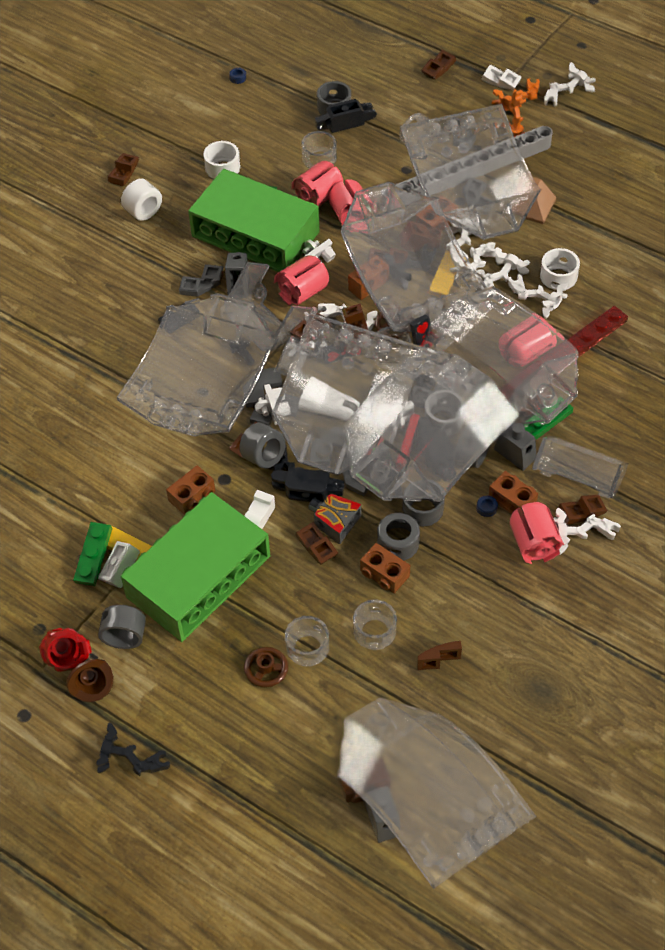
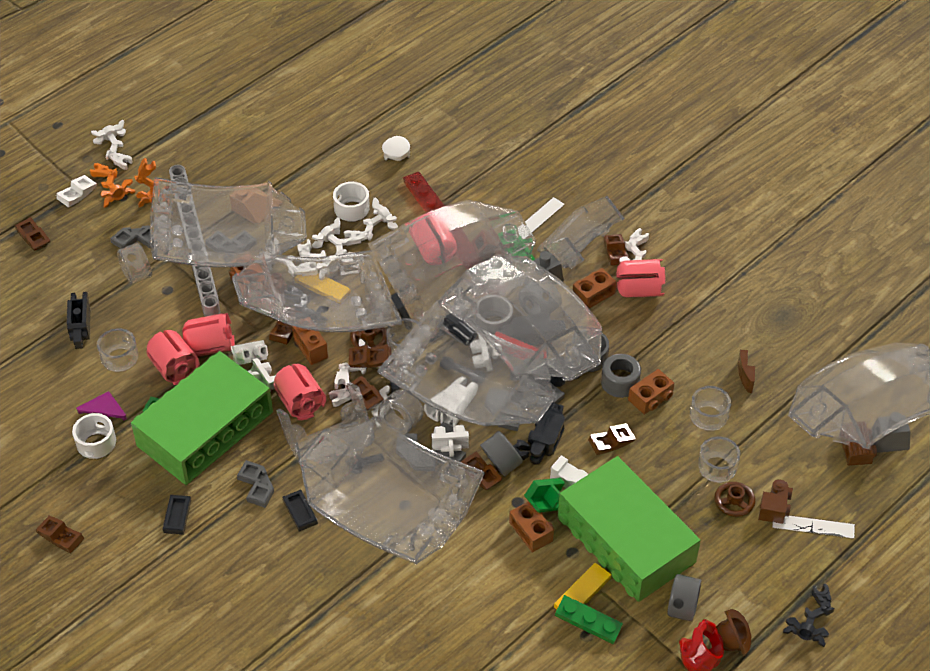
camera: 80 degrees left, 5 degrees down
white slope [98,541,140,588] -> none
white piece [121,179,162,221] -> none
dark grey torso [225,252,248,297] -> none
torso [308,494,361,544] -> none
dark grey piece [317,81,351,115] -> none
dark blue tile [476,496,498,517] -> none
none -> magenta tile [76,391,127,421]
none -> black tile [162,495,191,535]
none -> white hips [231,340,268,365]
none -> white hair [382,136,410,161]
none -> black hinge [443,313,477,346]
none -> white sticker [515,197,564,241]
none -> green panel [524,478,565,513]
none -> reddish brown brick [758,479,793,524]
none -> white sticker [773,516,855,538]

